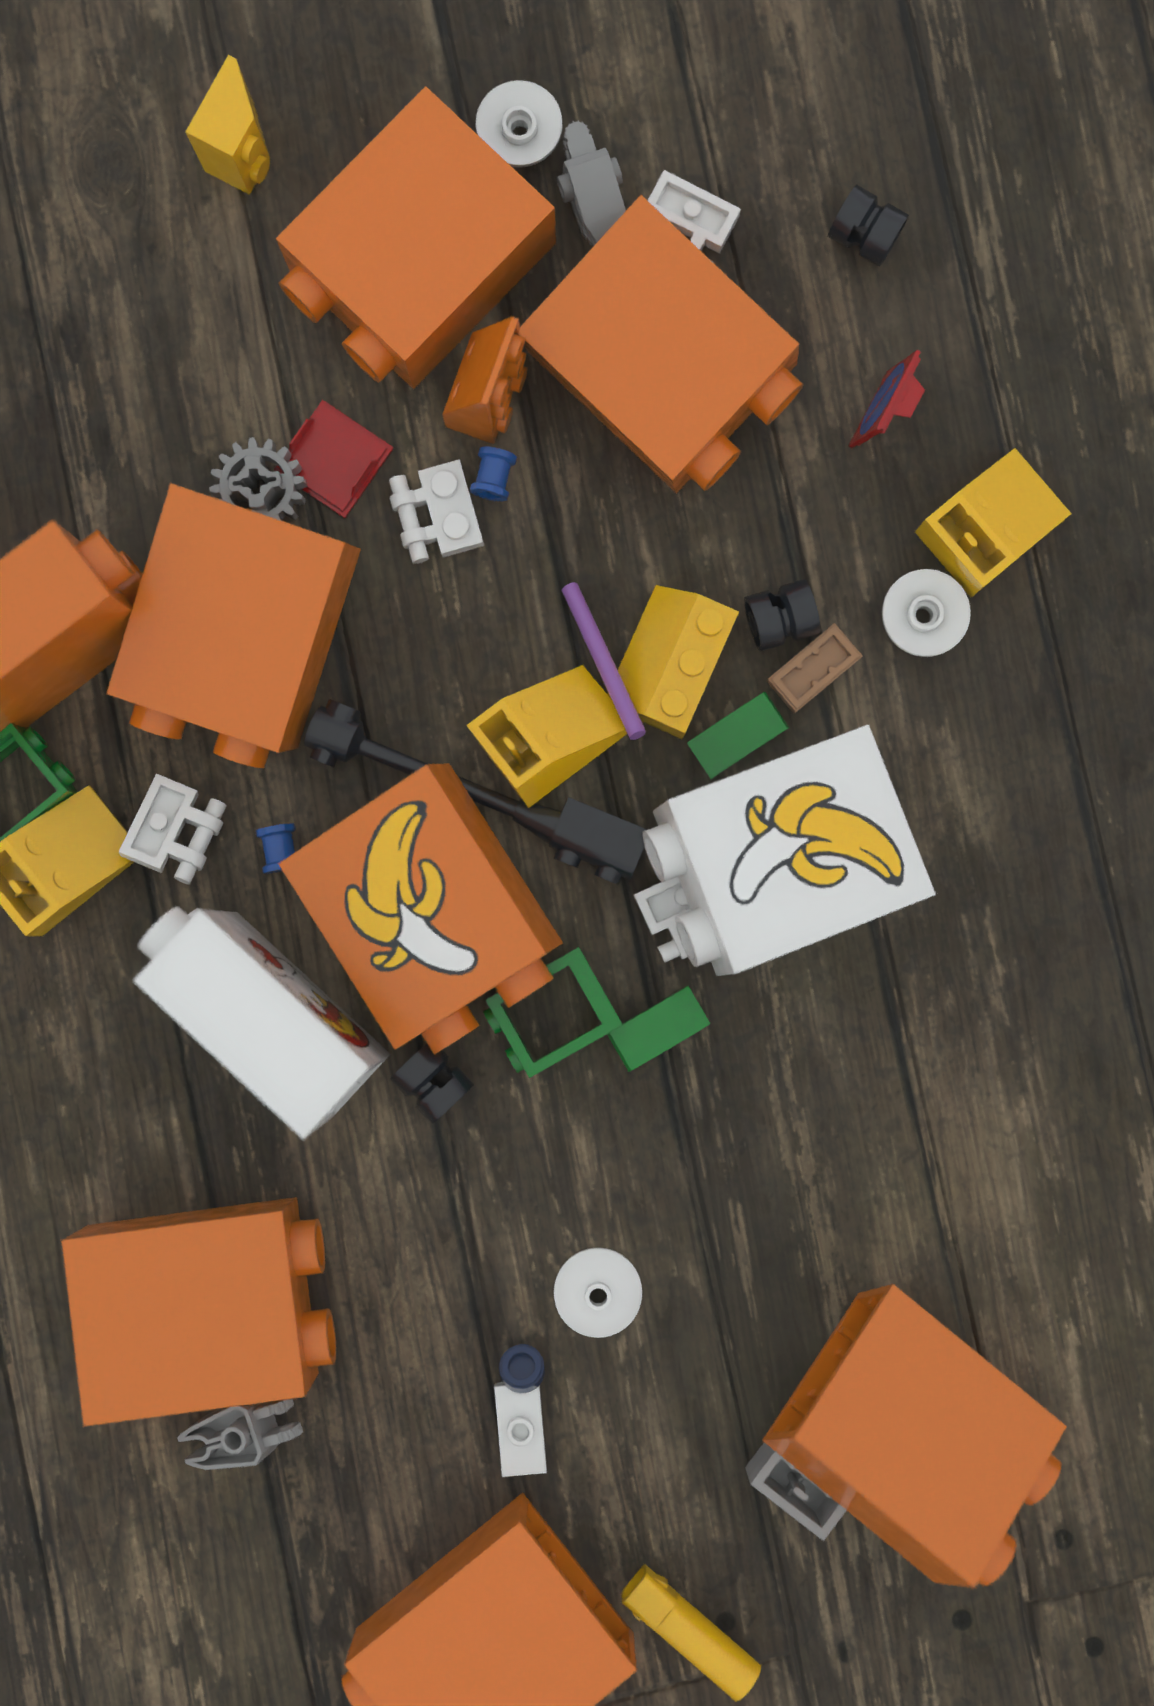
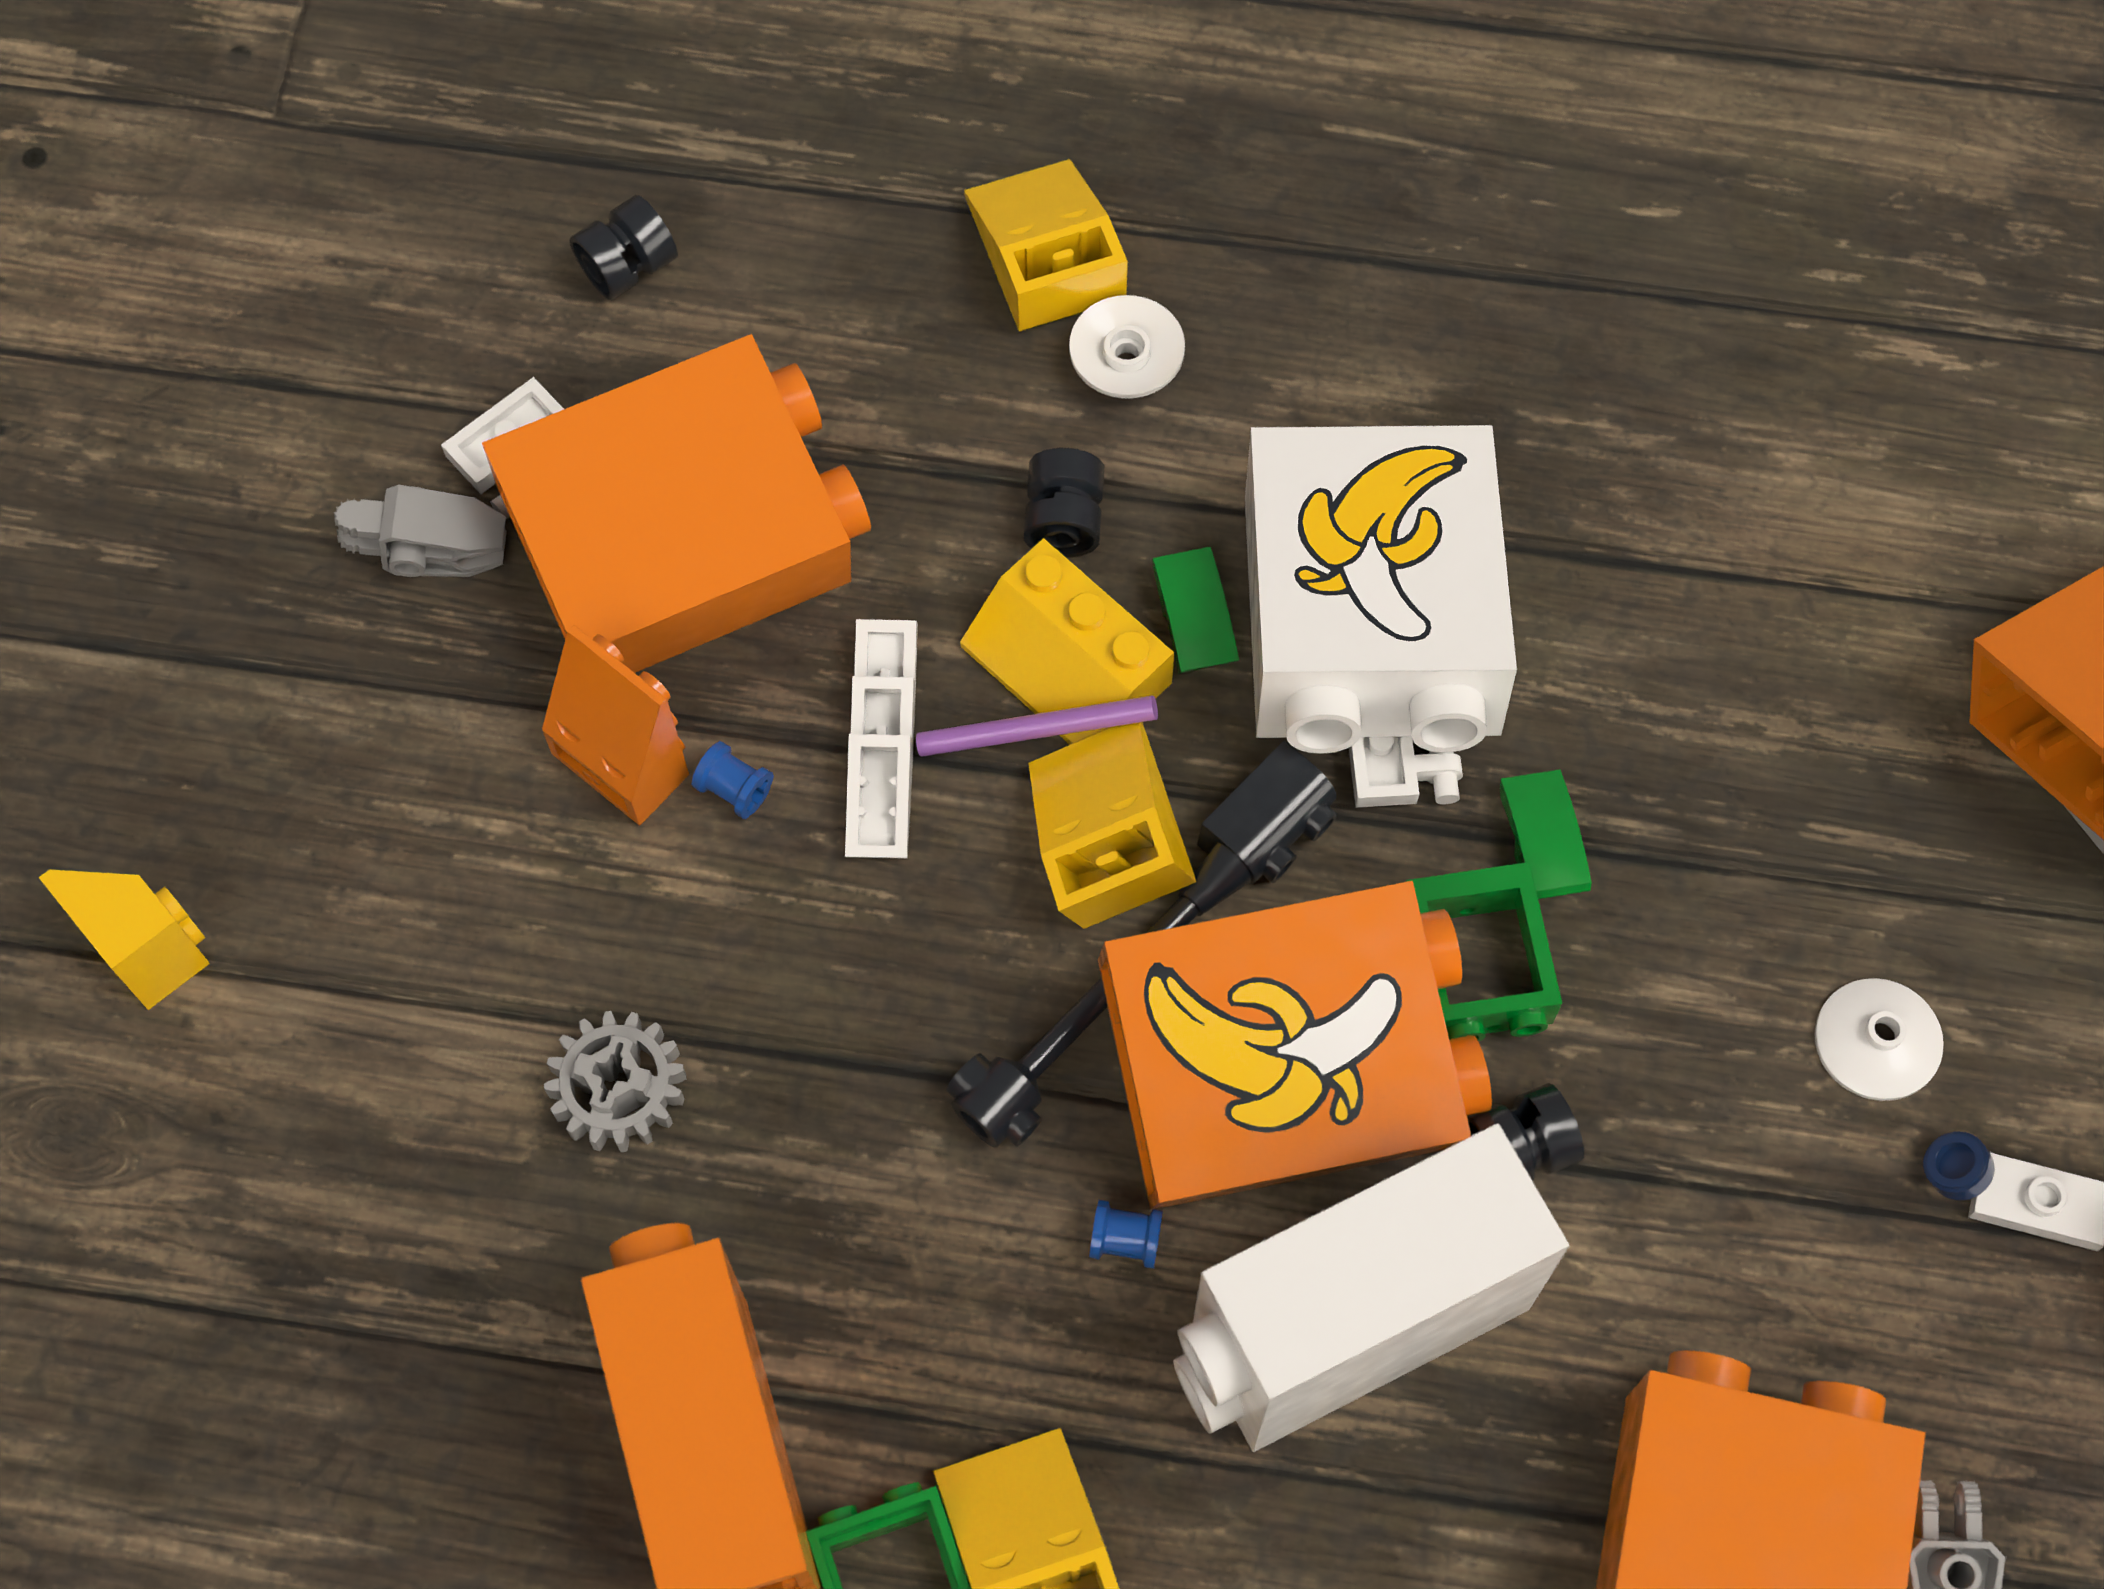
camera: 70 degrees left, 20 degrees down
orange brick [106,483,361,768] -> none
white plate [119,774,226,885] -> none
red piece [274,400,394,518] -> none
orange brick [276,86,556,389] -> none
white plate [389,459,484,564] -> none
white dish [476,80,562,167] -> none
medium nougat plate [766,623,863,714] -> none
red piece [848,350,925,448] -> none
none -> white slope [845,619,918,859]

